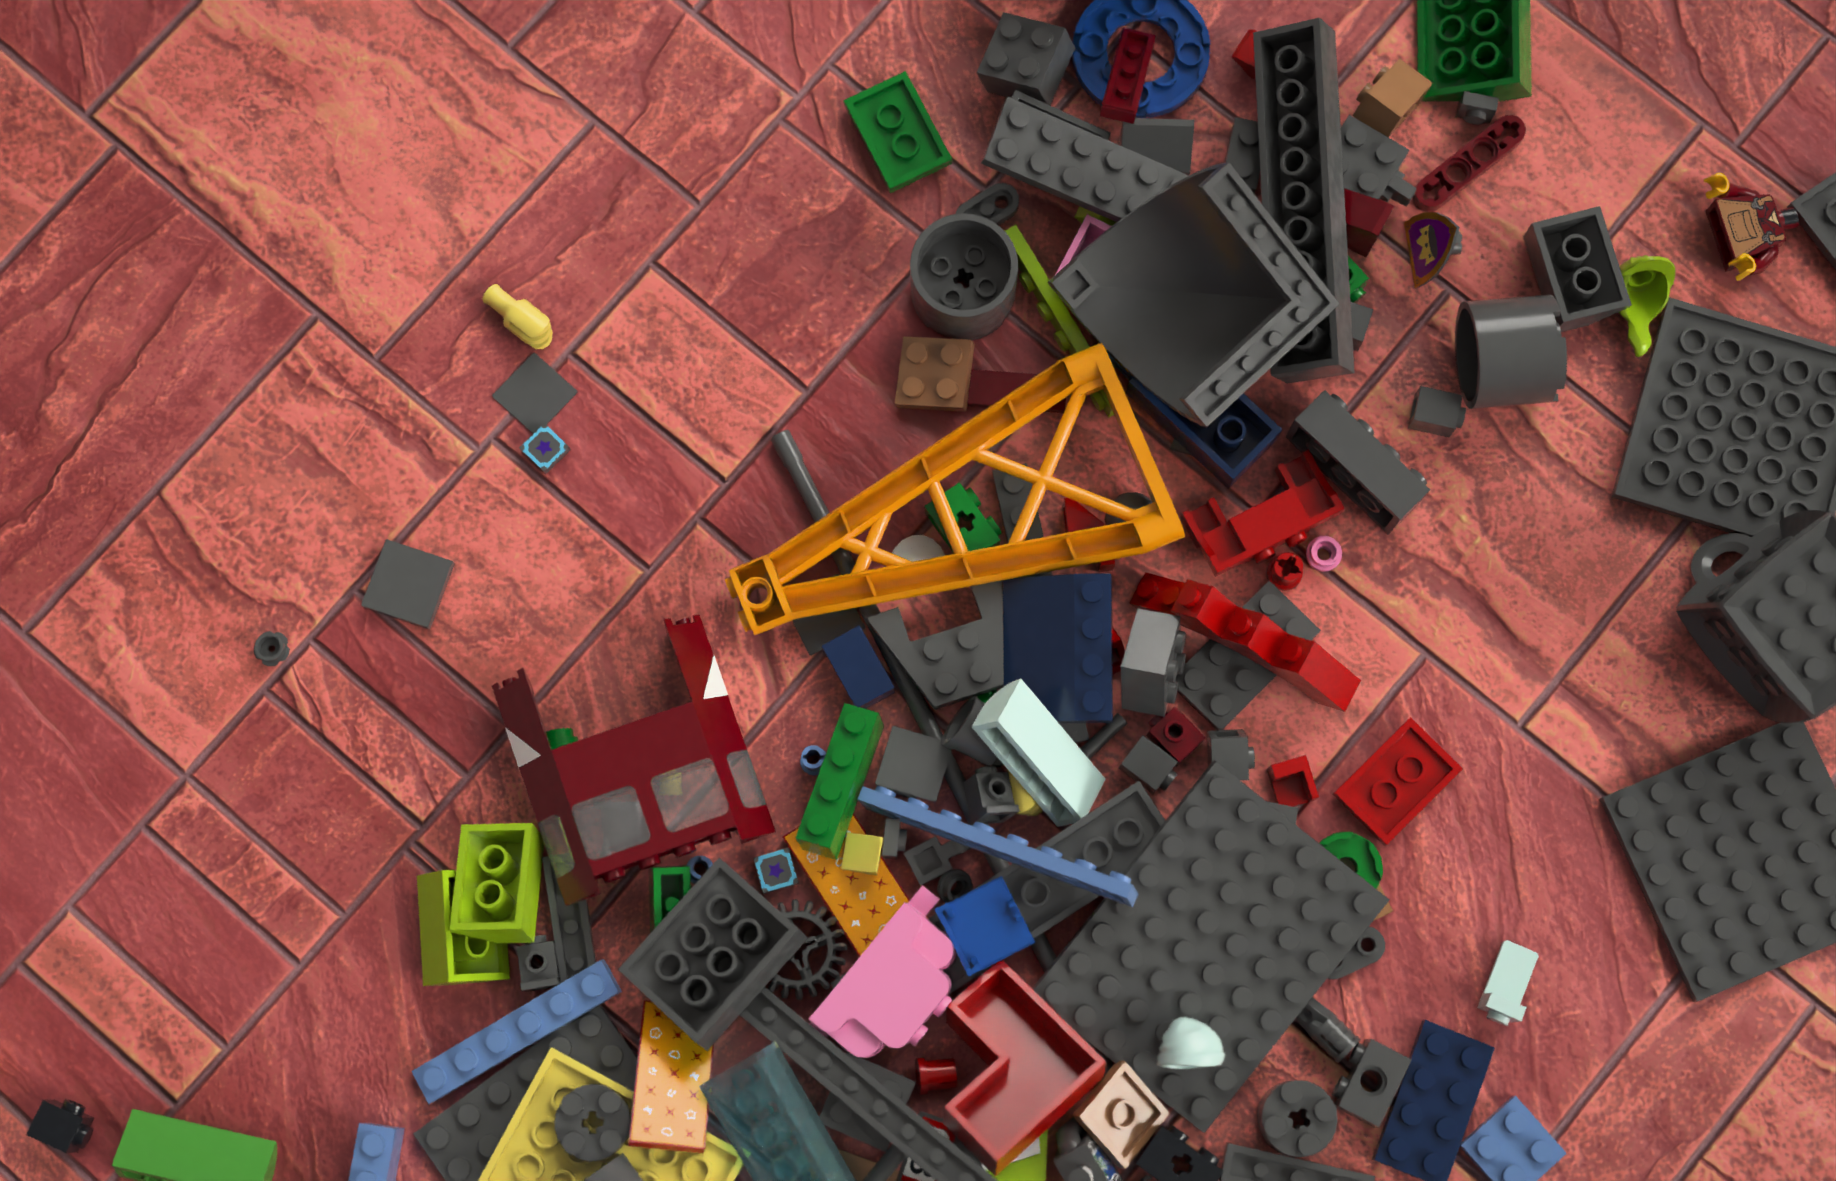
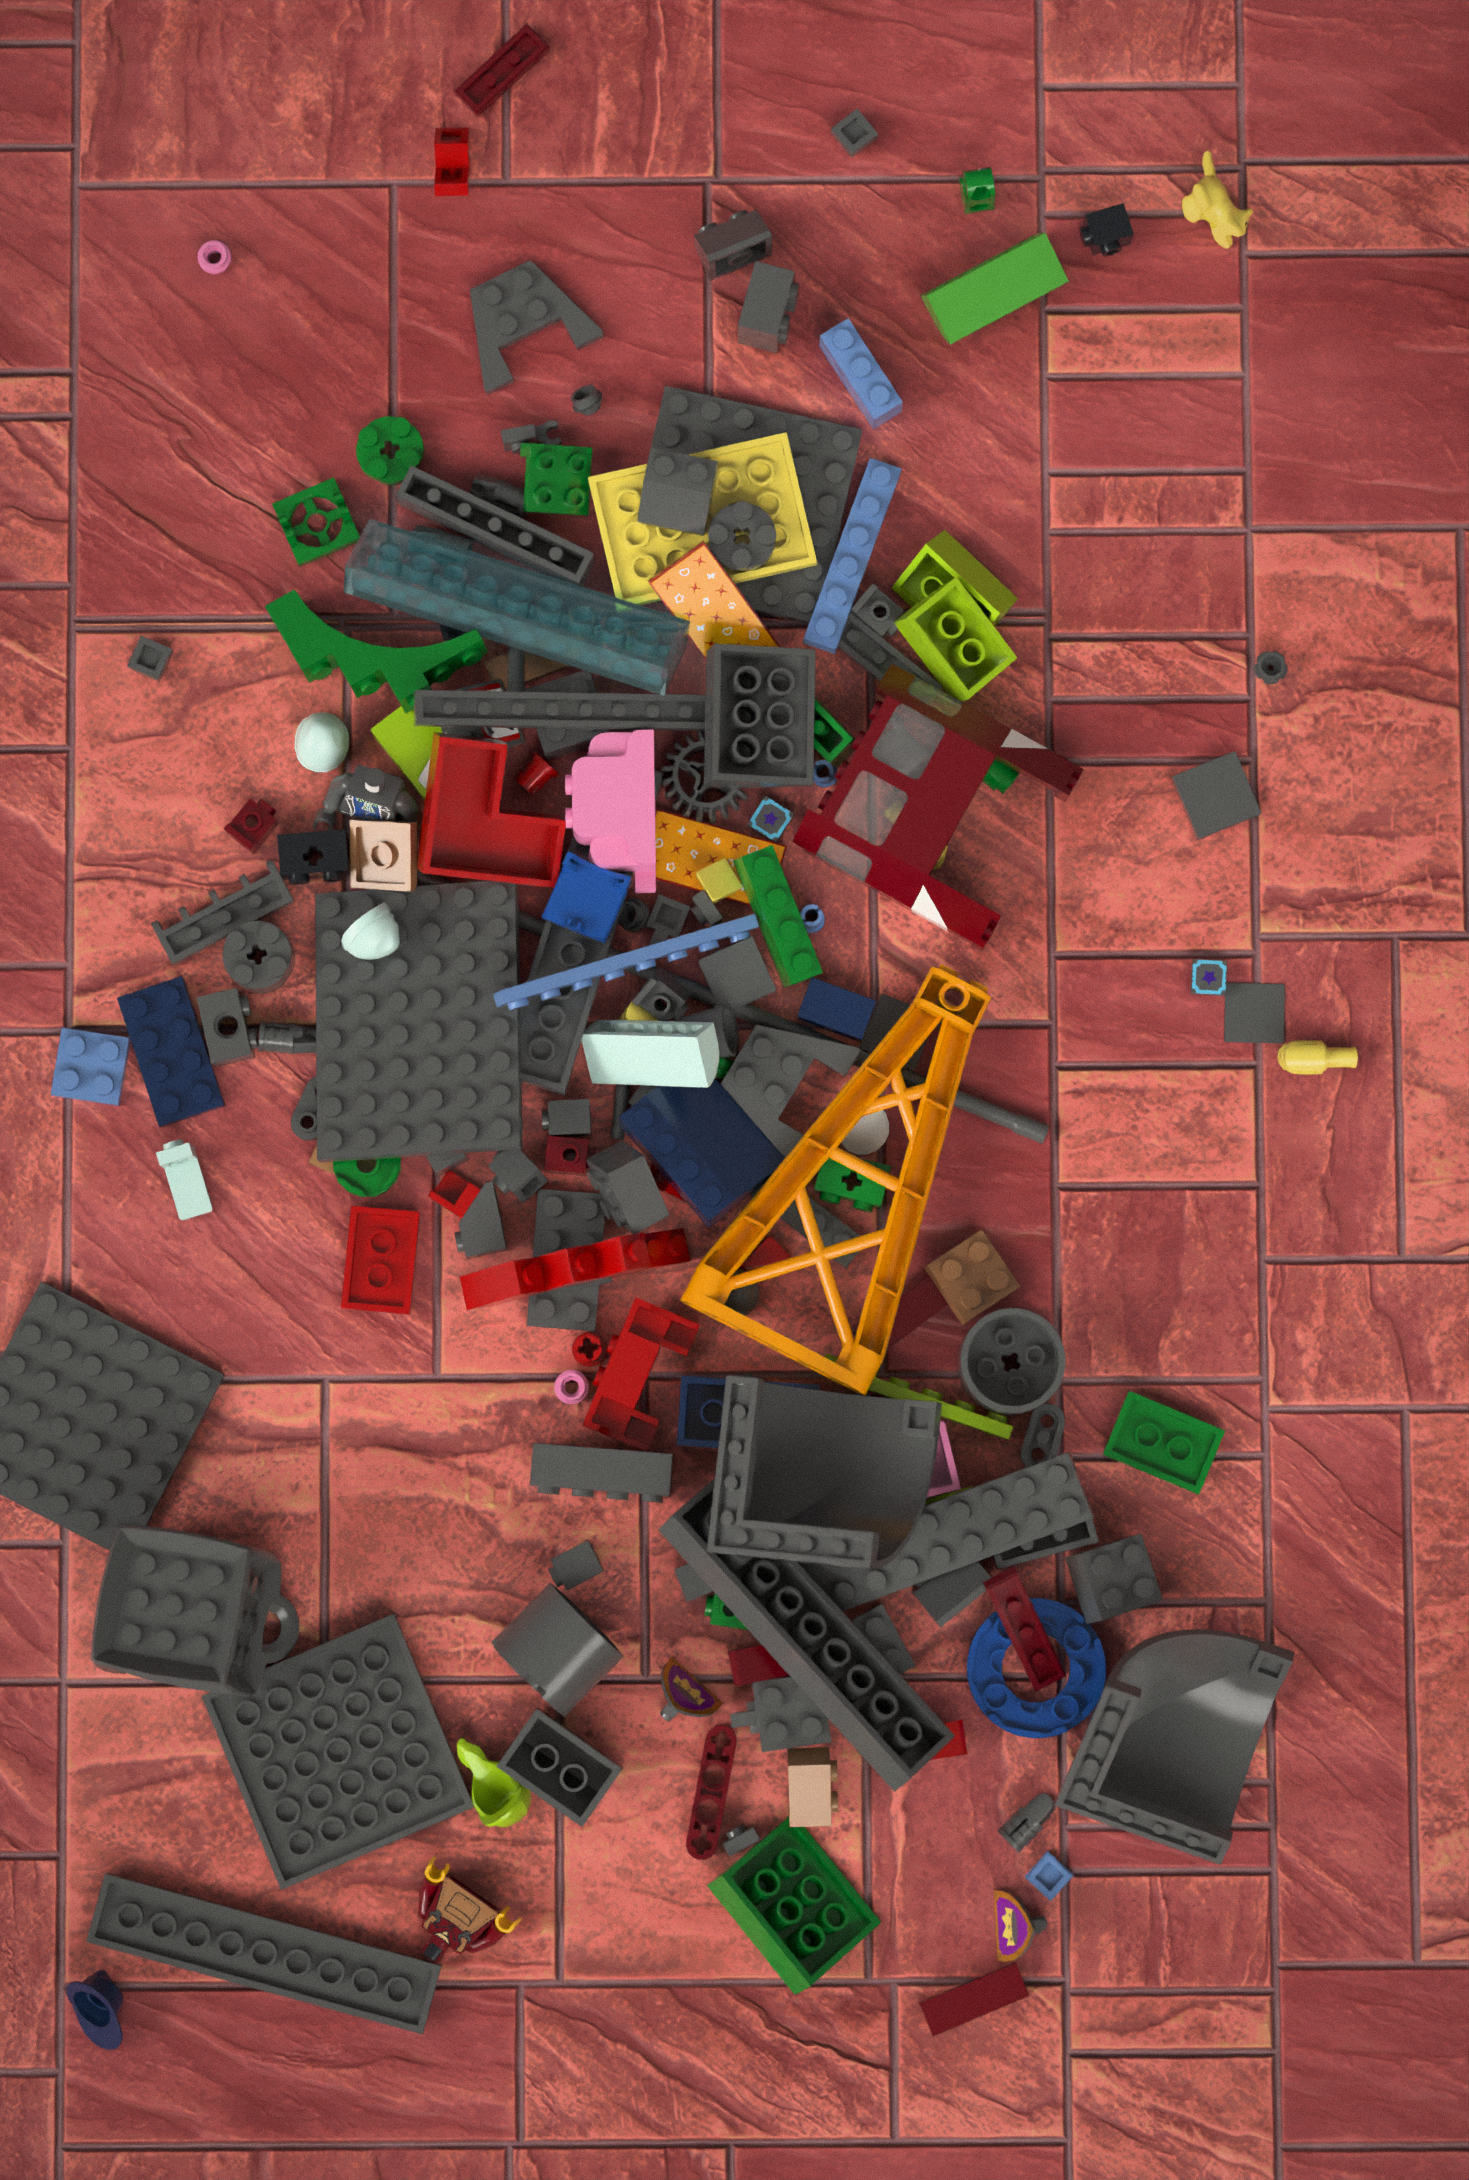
camera: 140 degrees right, 5 degrees up
none -> dark grey slope [454,1181,508,1259]

